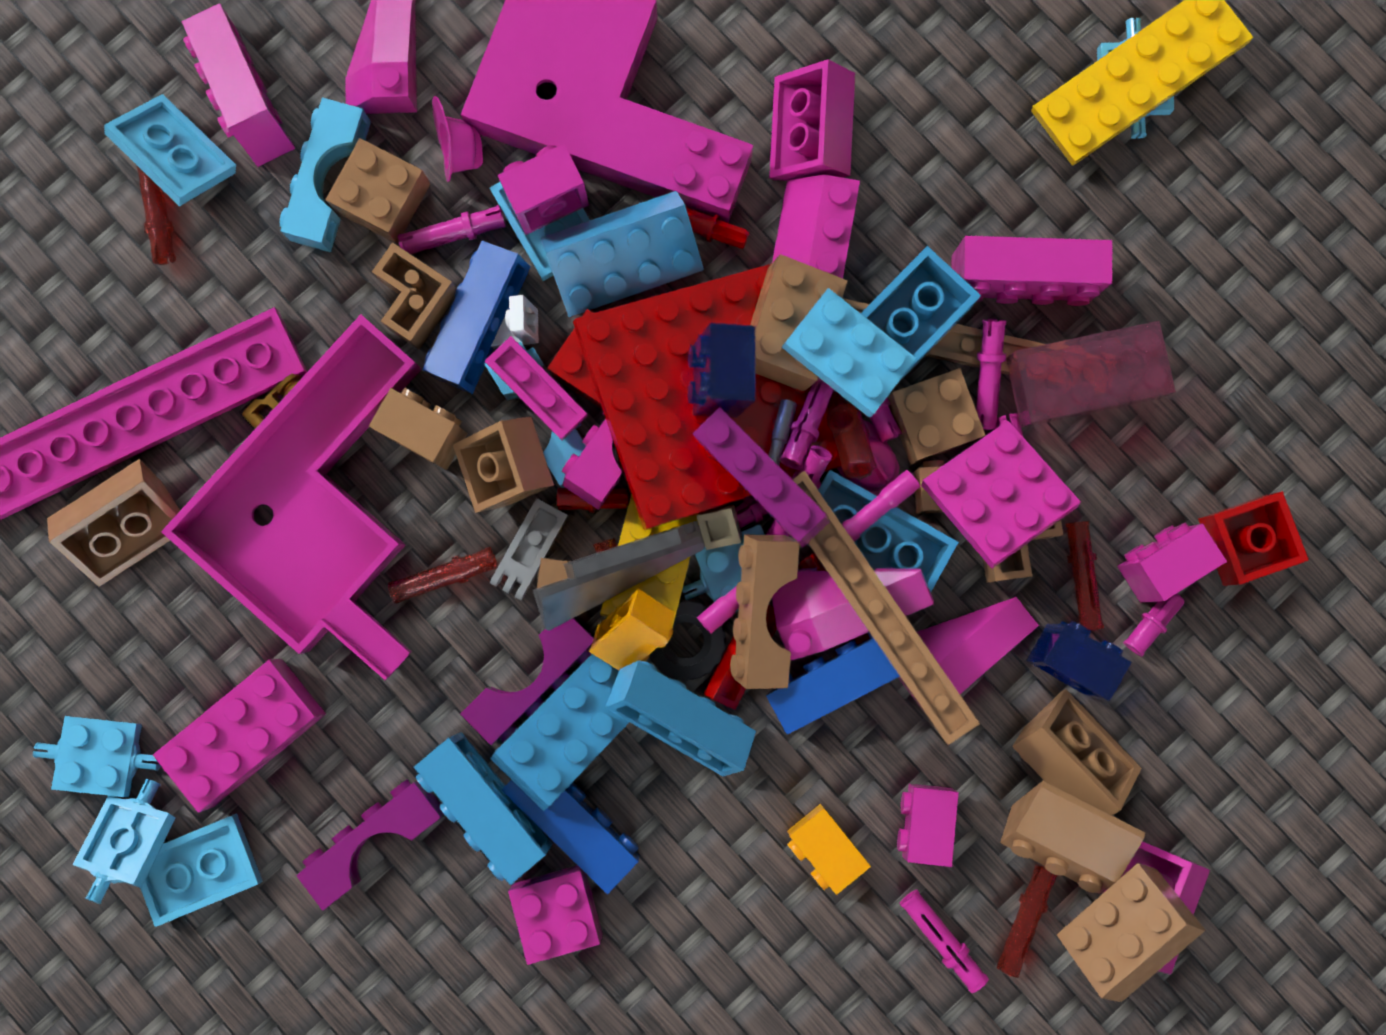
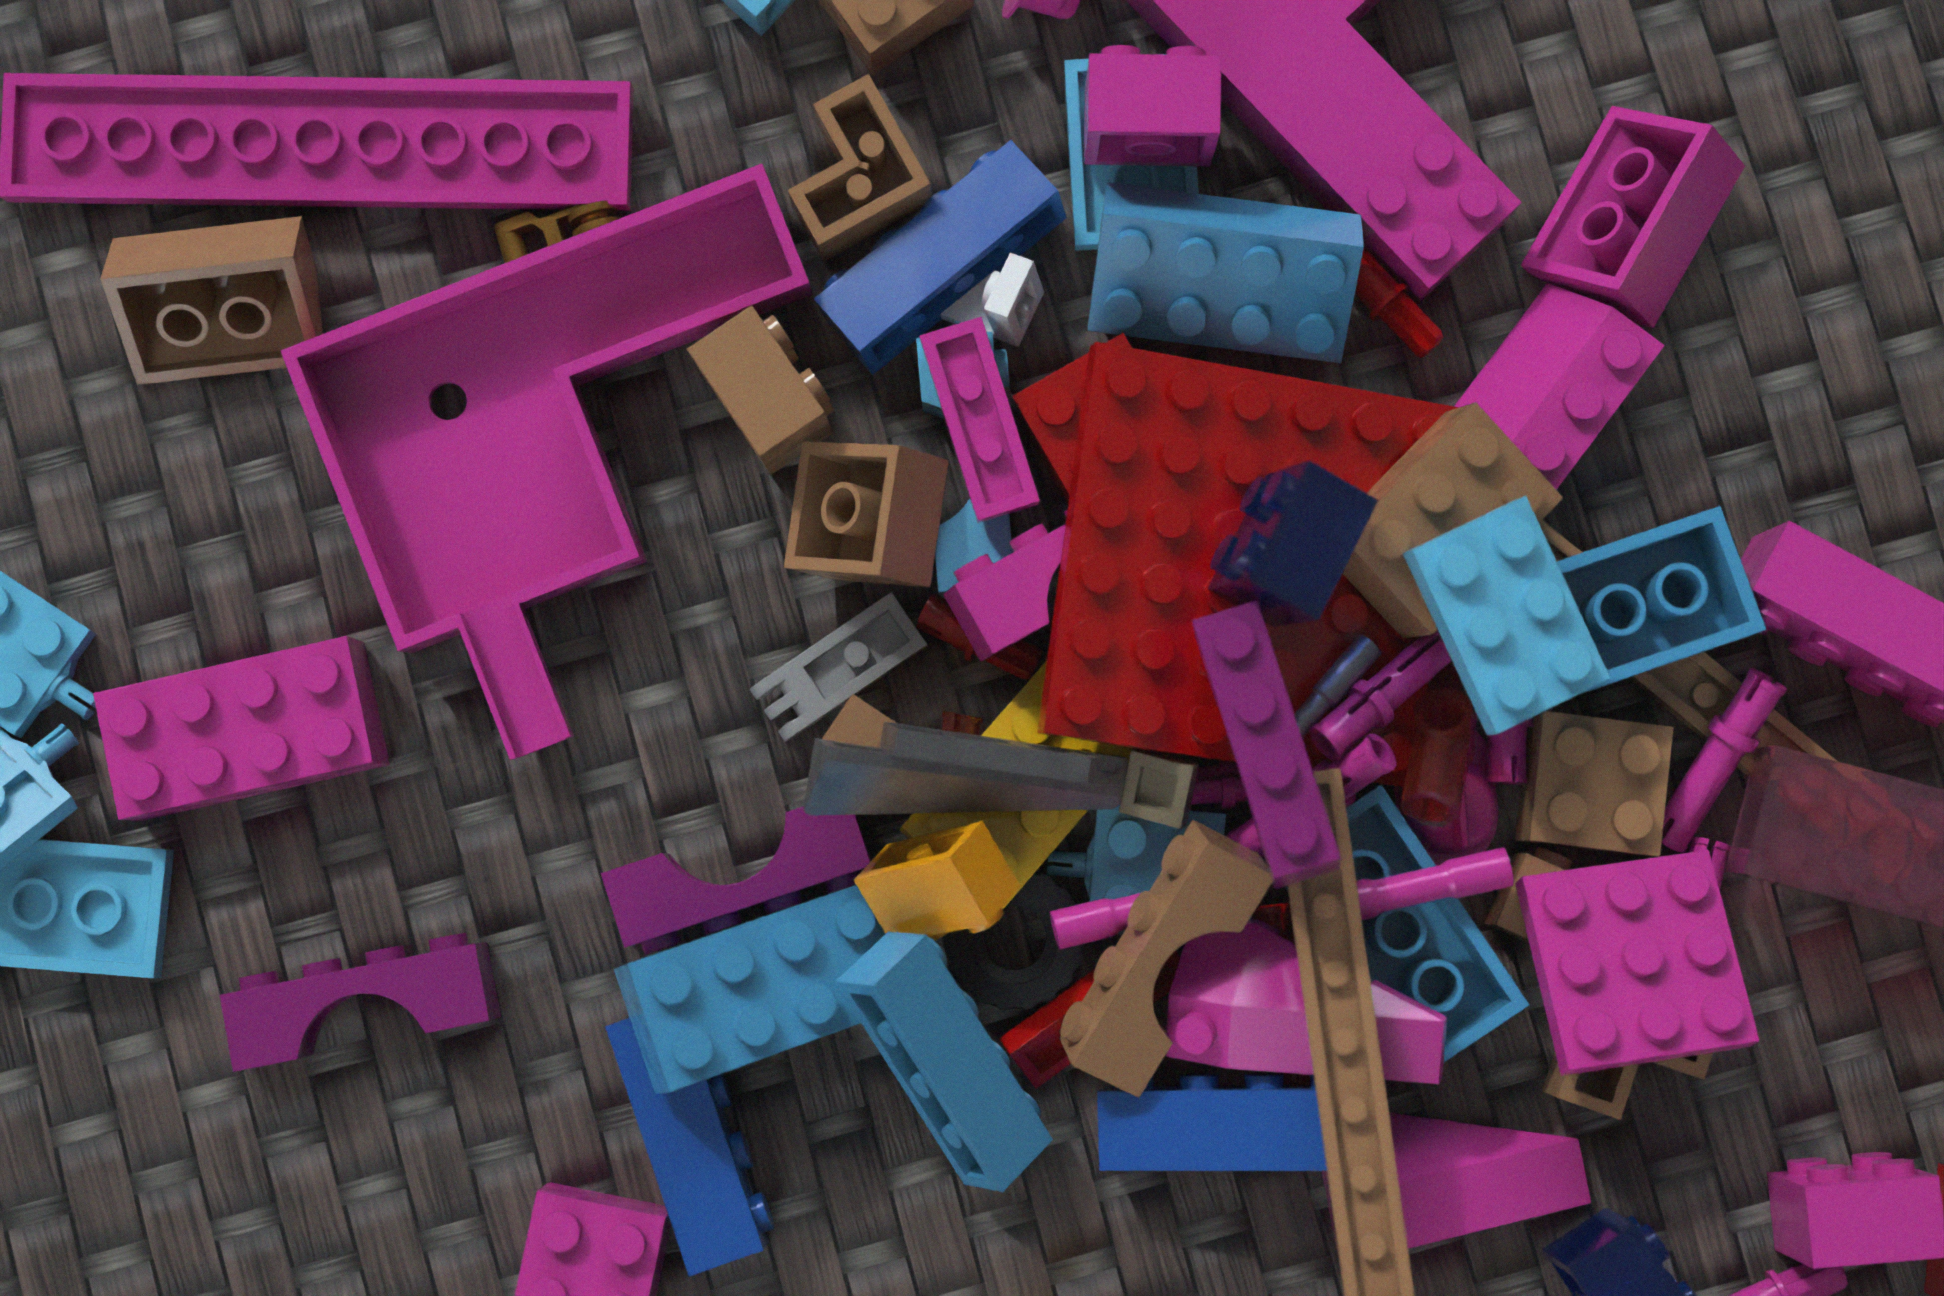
camera: 30 degrees right, 0 degrees up
clear red pin [388,547,498,604] -> none
dark pink pin [398,205,506,254] -> none
dark azure brick [414,732,553,885] -> none
clear red pin [1065,521,1104,631] -> none

